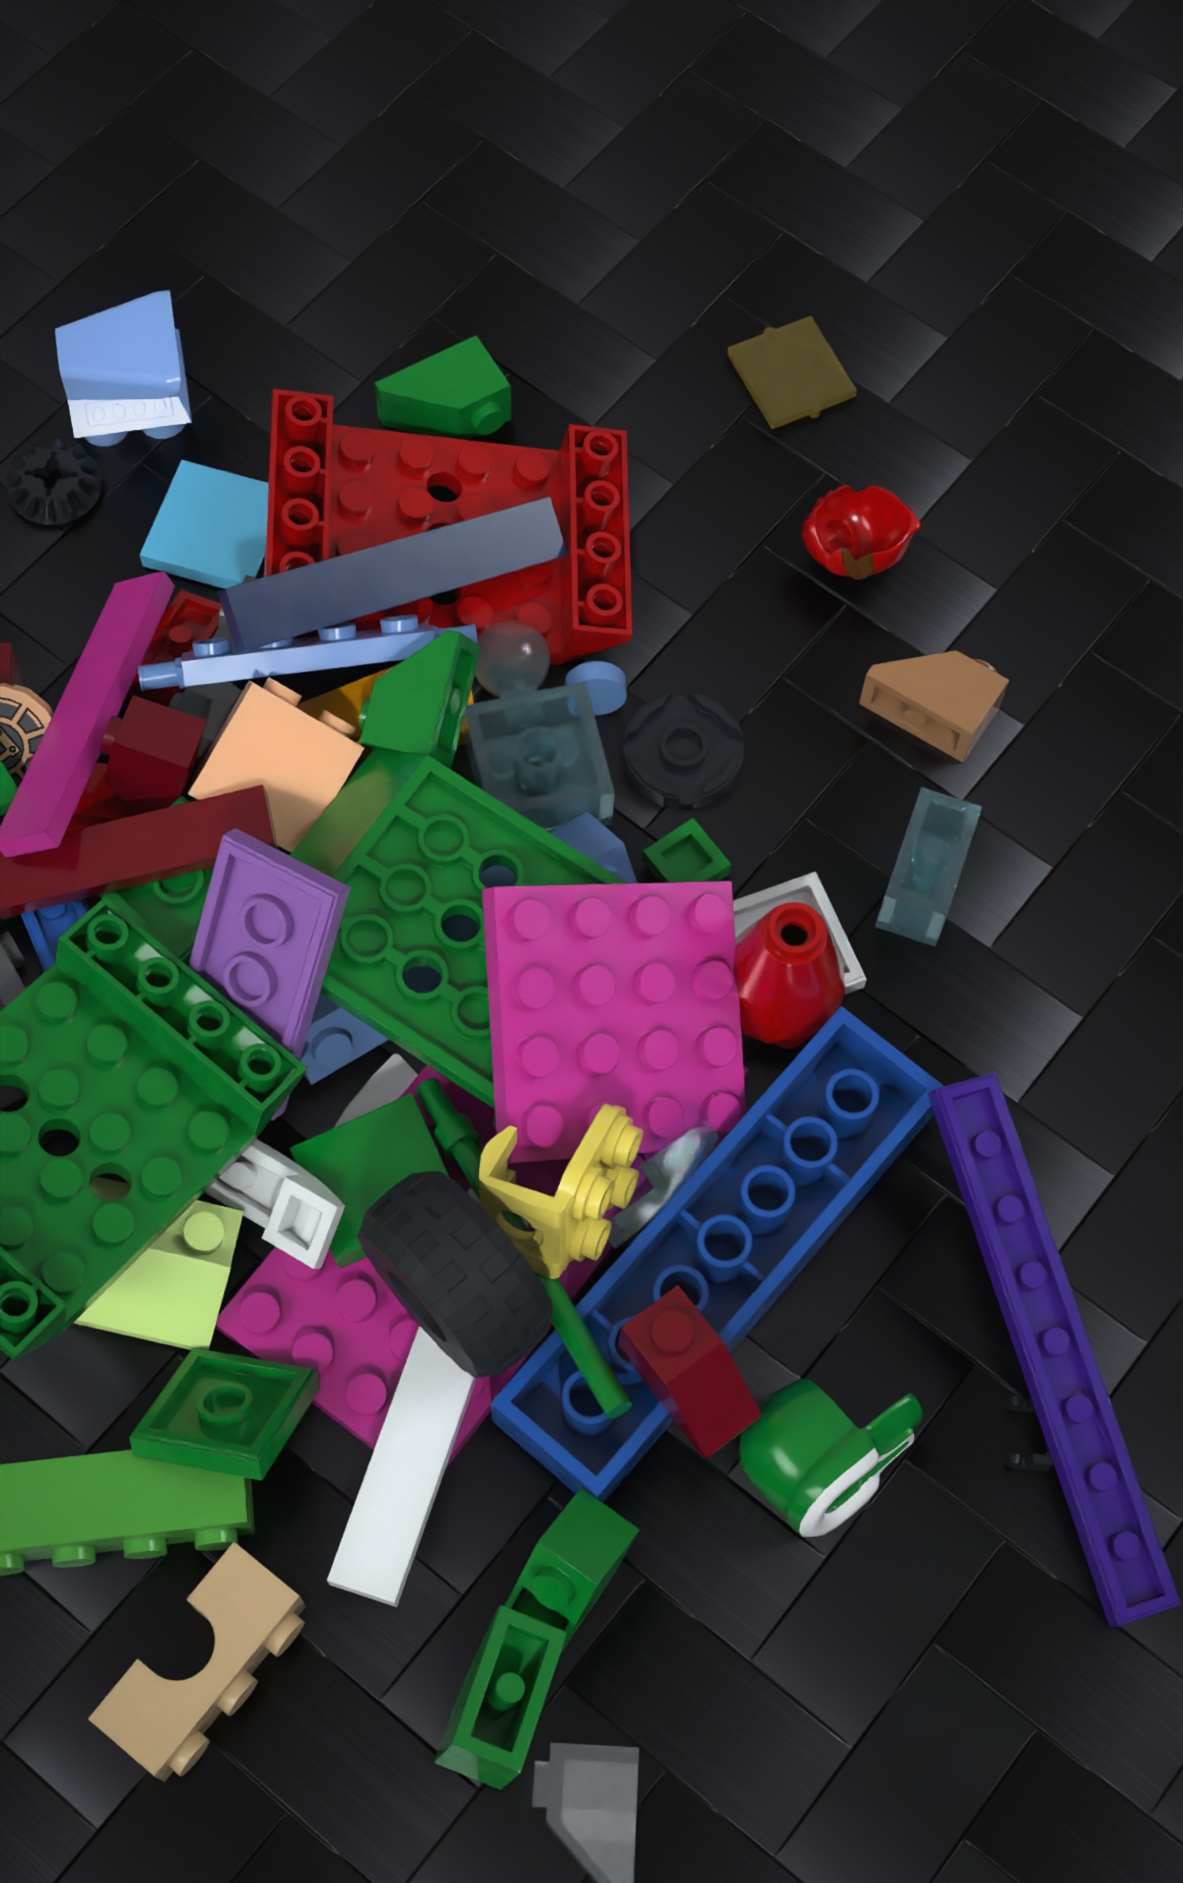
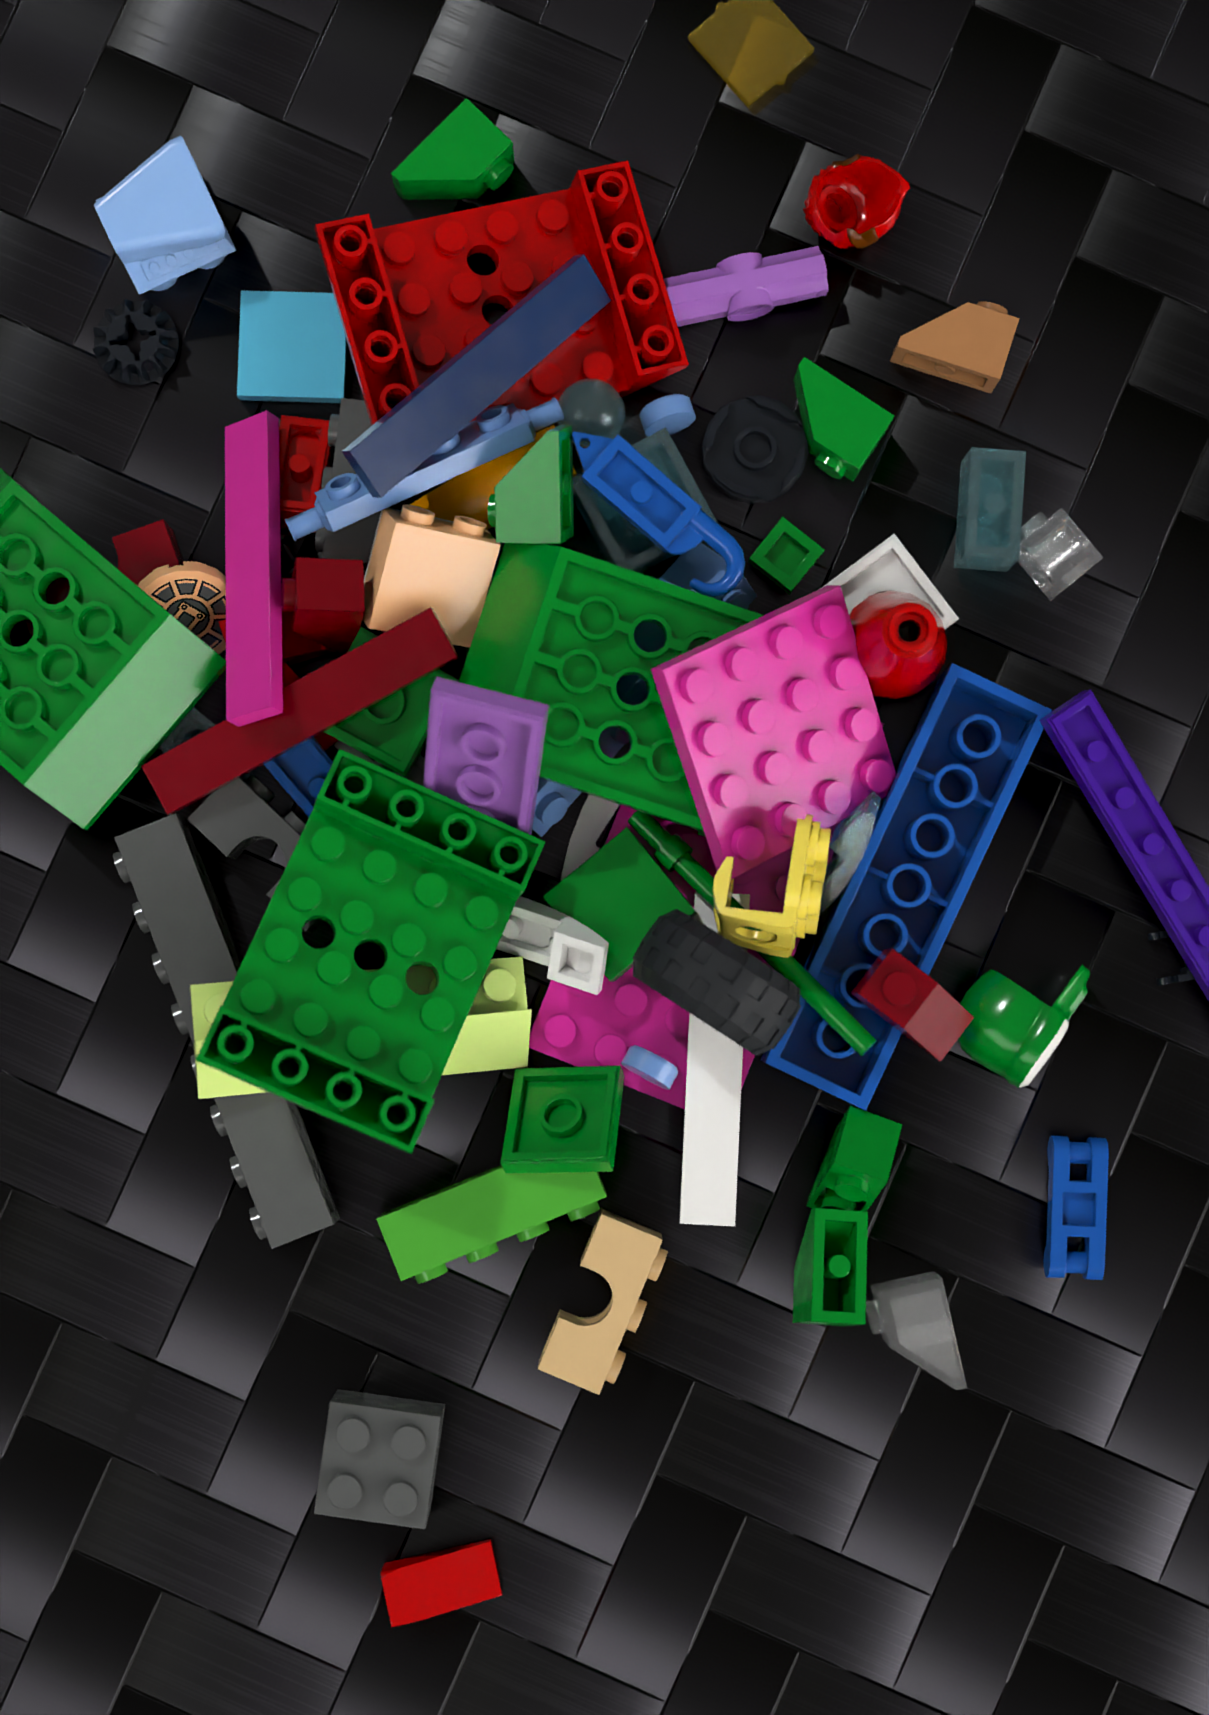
camera: 15 degrees left, 20 degrees up
none -> blue plate [572,431,746,597]
none -> medium blue tile [621,1045,679,1090]
none -> medium lavender piece [664,246,829,327]
none -> green slope [793,357,894,481]
none -> clear brick [1010,508,1103,601]
none -> blue plate [1043,1135,1109,1280]

